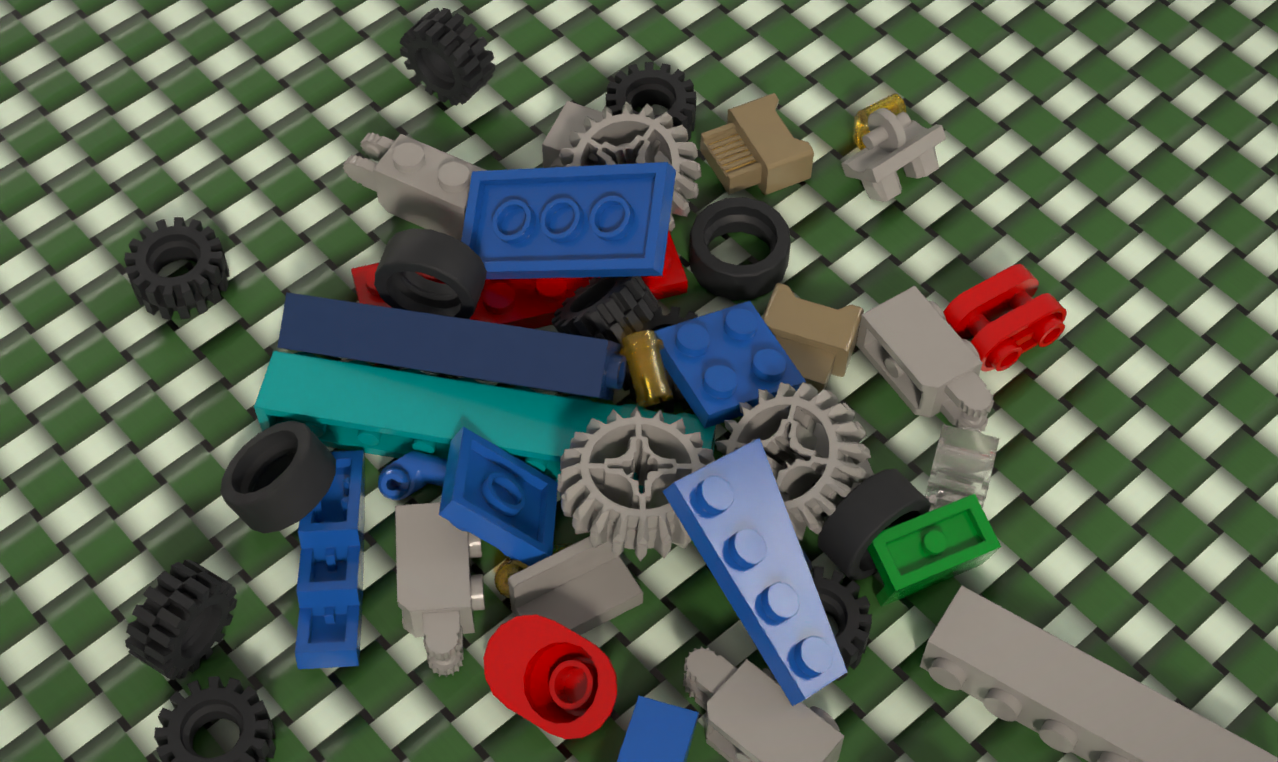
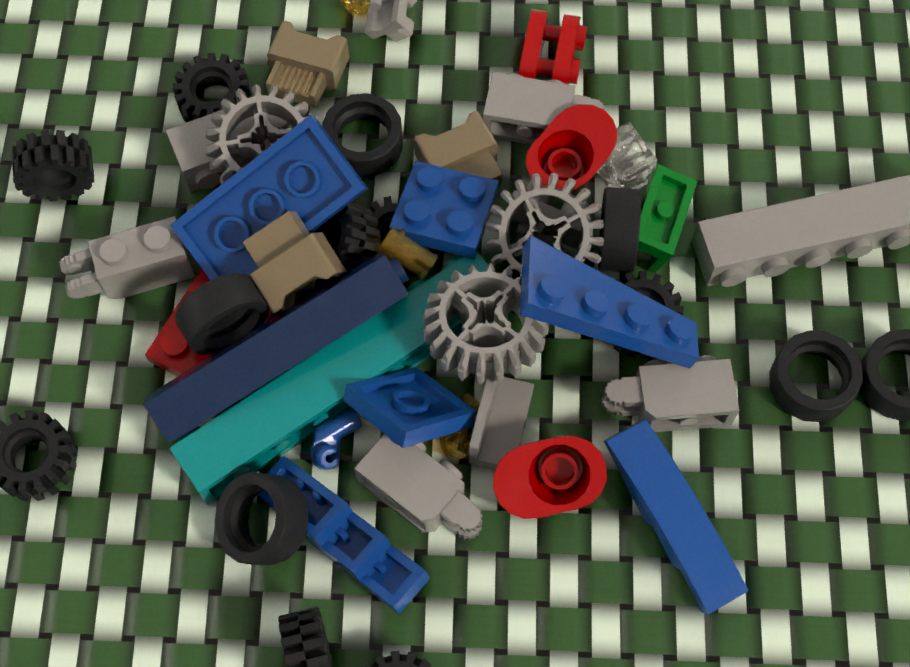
camera: 45 degrees left, 10 degrees up
none -> dark tan piece [243,211,346,314]
none -> red piece [526,104,617,192]

